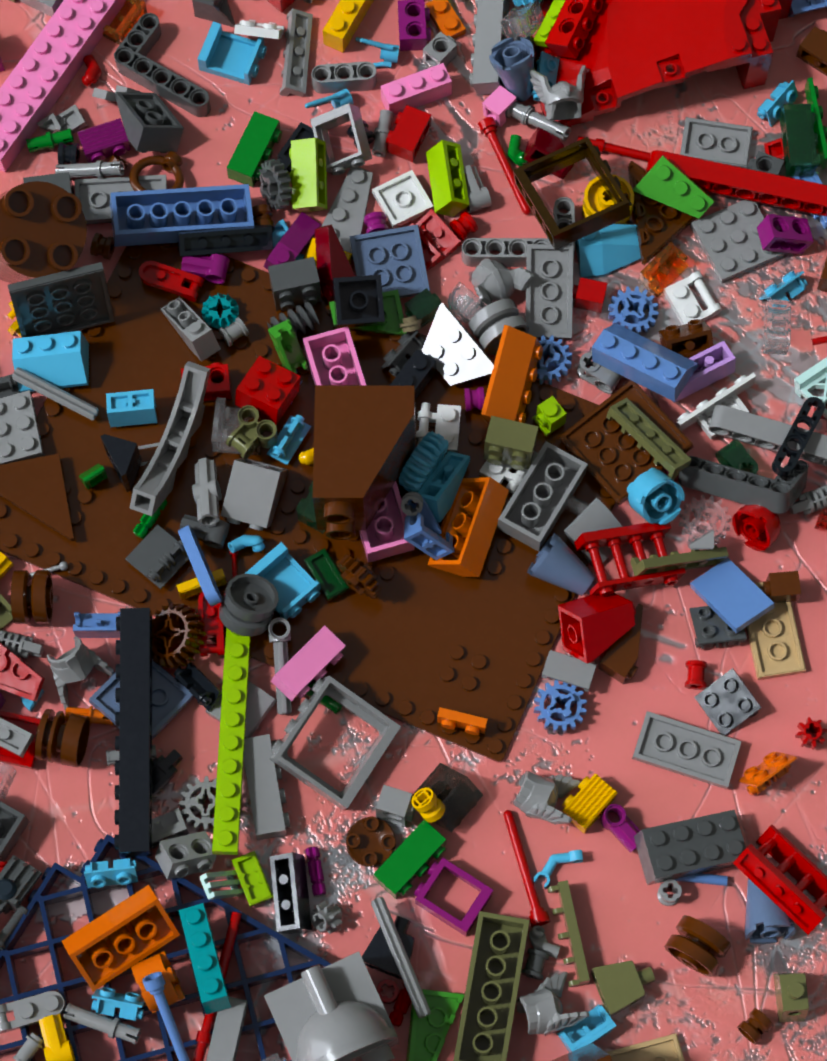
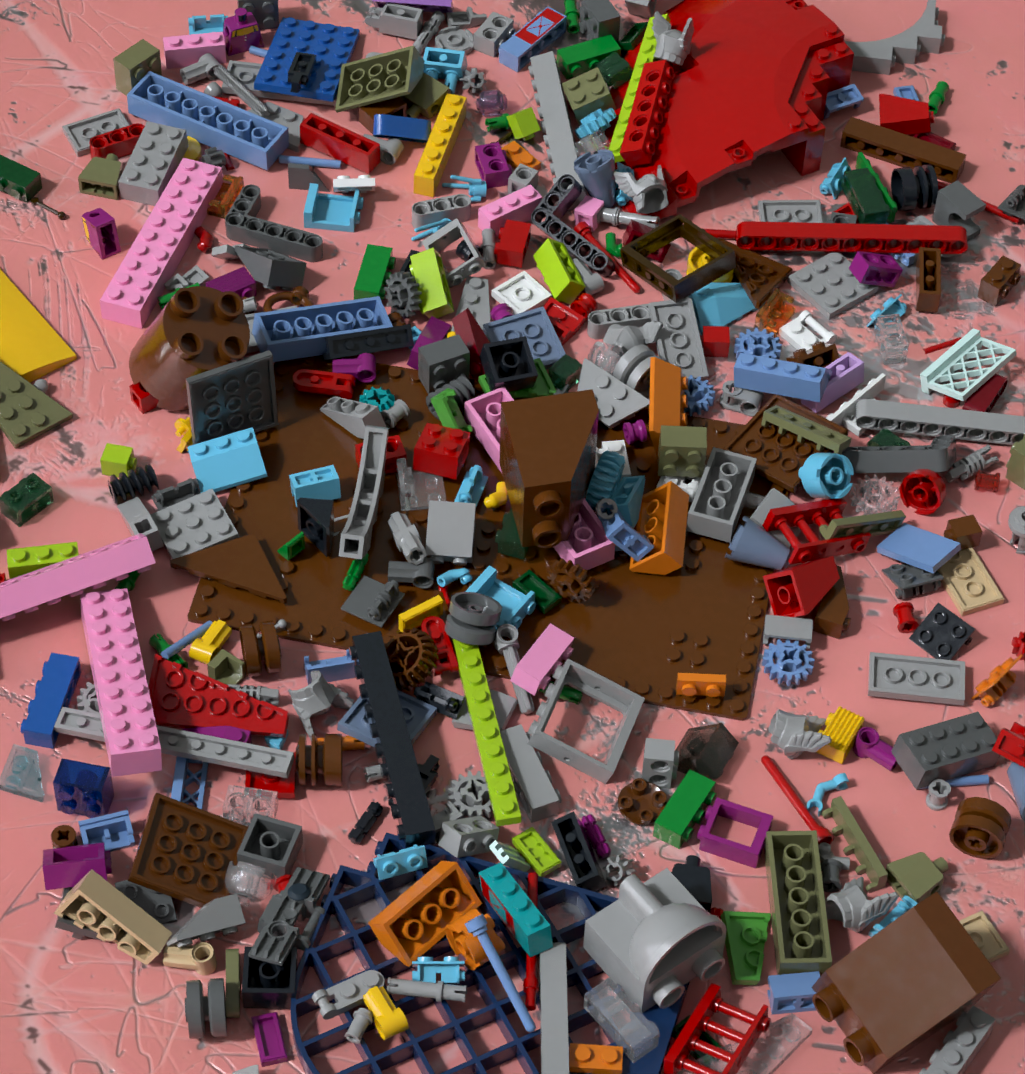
camera: 15 degrees left, 20 degrees down
light grey axle [12,367,99,420] -> none
medium blue beam [178,525,223,607] -> none
olive piece [226,405,278,459] -> none
light grey hinge [279,8,313,97] -> none
light grey axle [371,897,431,1018] -> none
dark tan plate [399,315,422,333] -> none
yellow wheel [411,787,445,823] -> none
lime brick [532,396,567,437] -> none
bright green wing [633,155,715,219] -> none
light grey slope [688,530,714,550] -> none
black beam [772,397,825,477] -> none
none -> black axle [348,802,383,844]
none -> black beam [531,174,615,277]

